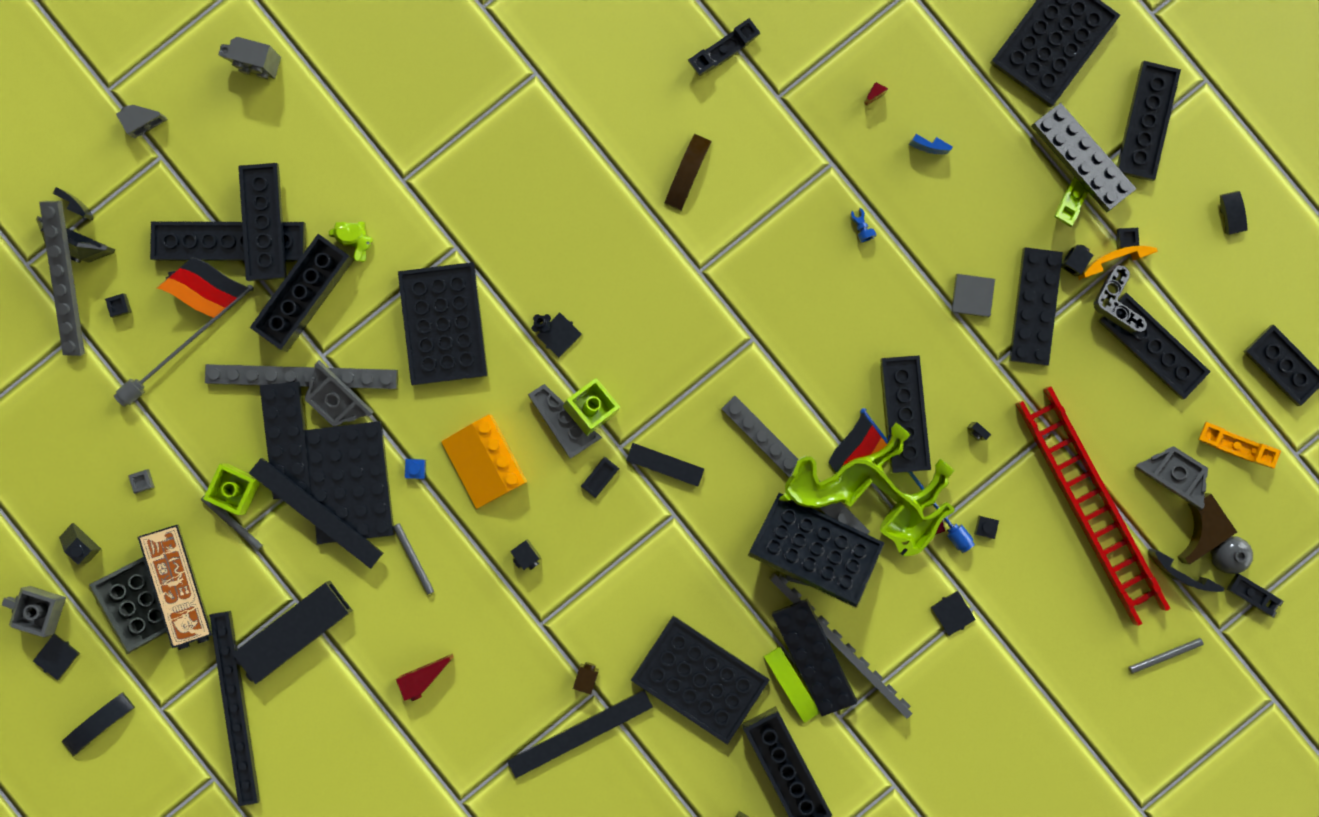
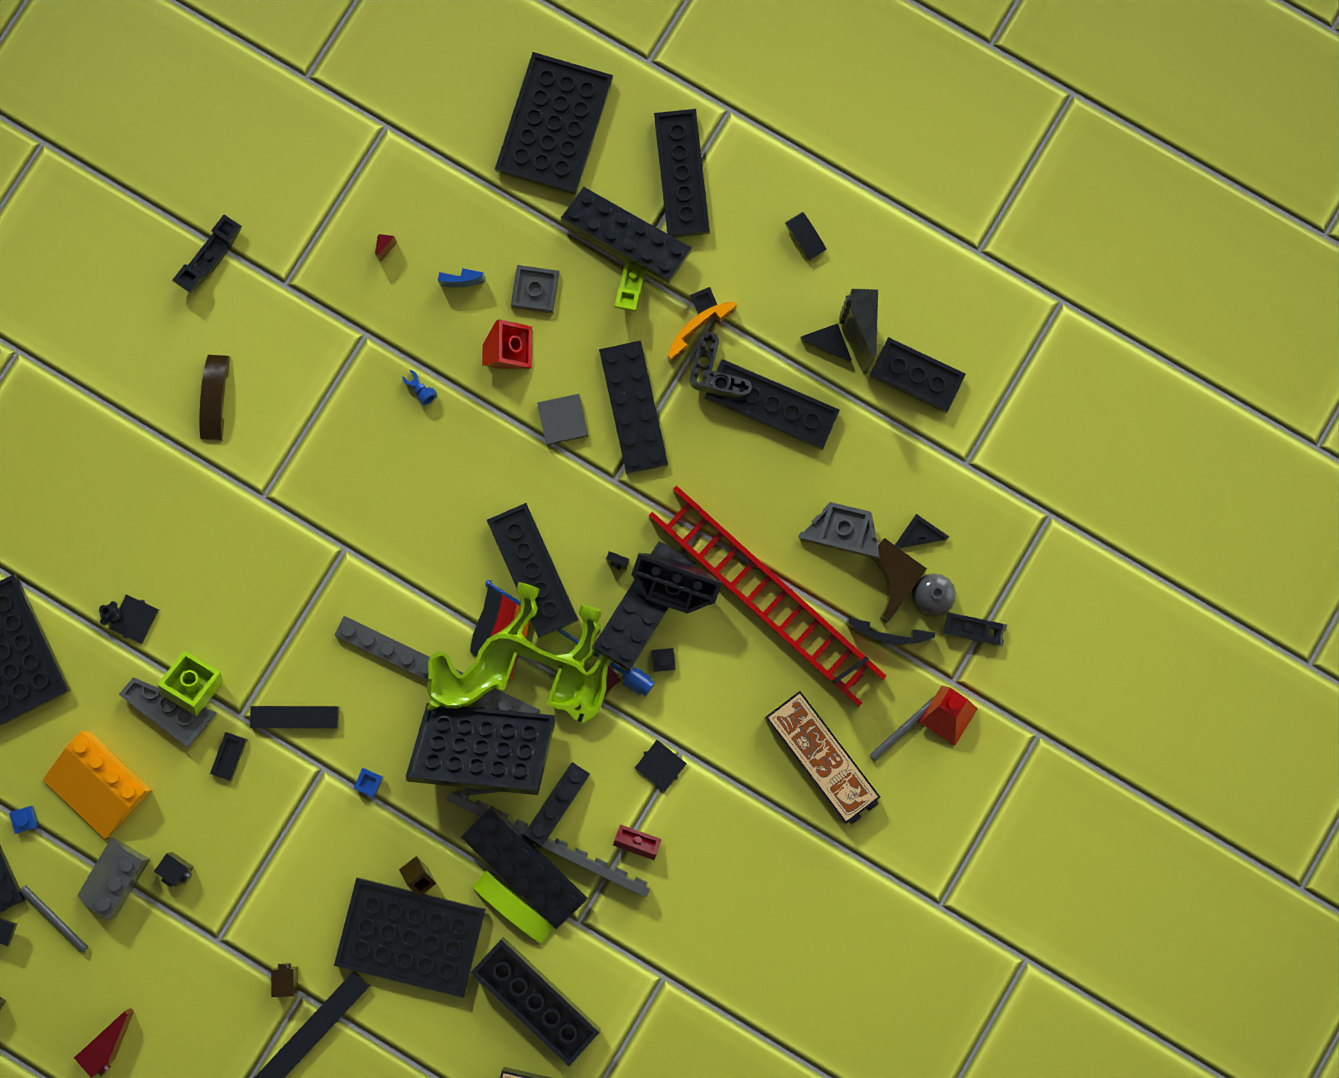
camera: 20 degrees left, 5 degrees down
black brick [1061,245,1094,277] -> none
light orange slope [1198,422,1281,469] -> none
none -> dark grey slope [77,837,150,919]
none -> blue plate [354,768,383,797]
none -> dark brown brick [399,856,437,897]
none -> red slope [482,319,532,369]
none -> dark grey tile [511,265,560,314]
none -> black plate [523,762,590,848]
none -> black plate [592,541,696,671]
none -> dark red plate [613,824,662,860]
none -> black wedge [631,553,722,614]
none -> brick [764,691,881,825]
none -> black tile [800,323,852,362]
none -> black piece [832,656,869,684]
none -> pearl dark grey slope [839,289,878,373]
none -> black tile [895,514,949,548]
none -> red slope [919,685,978,746]

